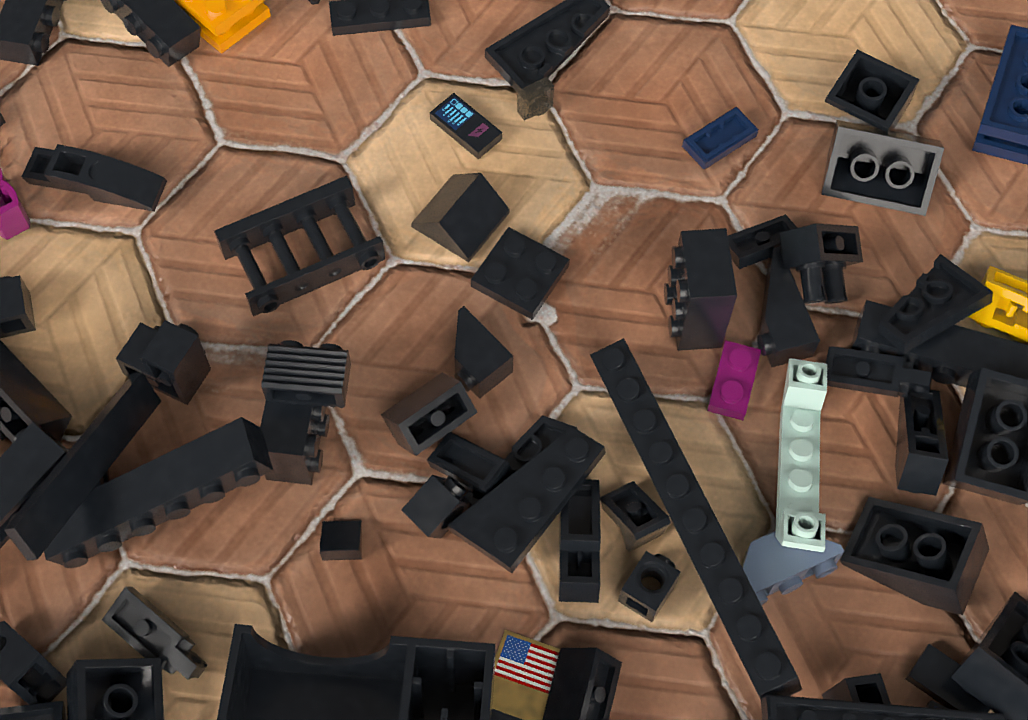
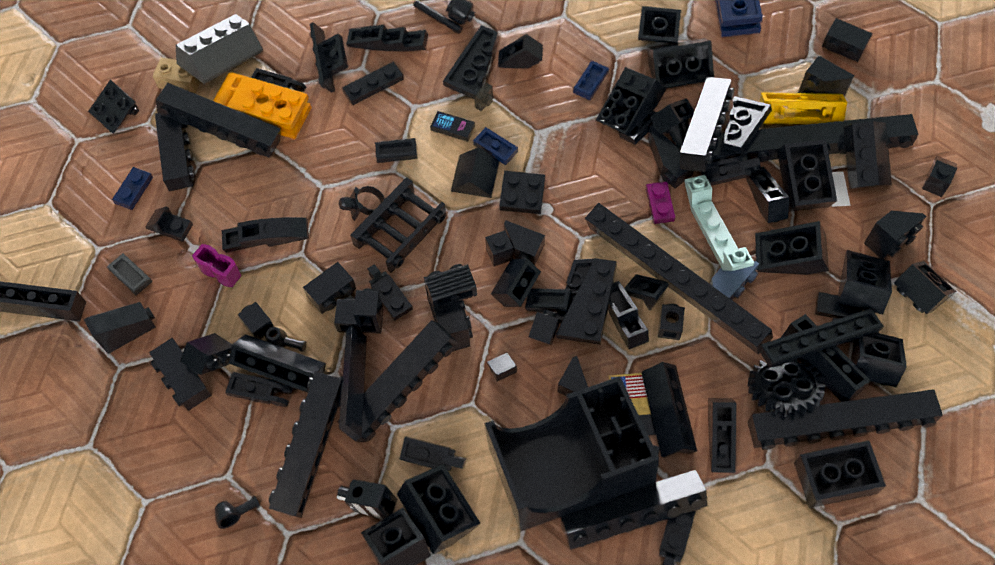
camera: 20 degrees left, 0 degrees up
black brick [664,228,737,351] -> none
none -> black bar [265,327,307,352]
none -> black brick [303,262,356,314]
none -> black piece [338,186,385,221]
none -> black hinge [367,264,413,321]
none -> black tile [375,138,418,163]
none -> dark blue plate [473,127,518,166]
none -> black brick [485,230,514,267]
none -> black slope [498,34,543,69]
none -> black slope [558,356,588,396]
none -> black slope [596,67,666,135]
none -> brick [680,77,734,172]

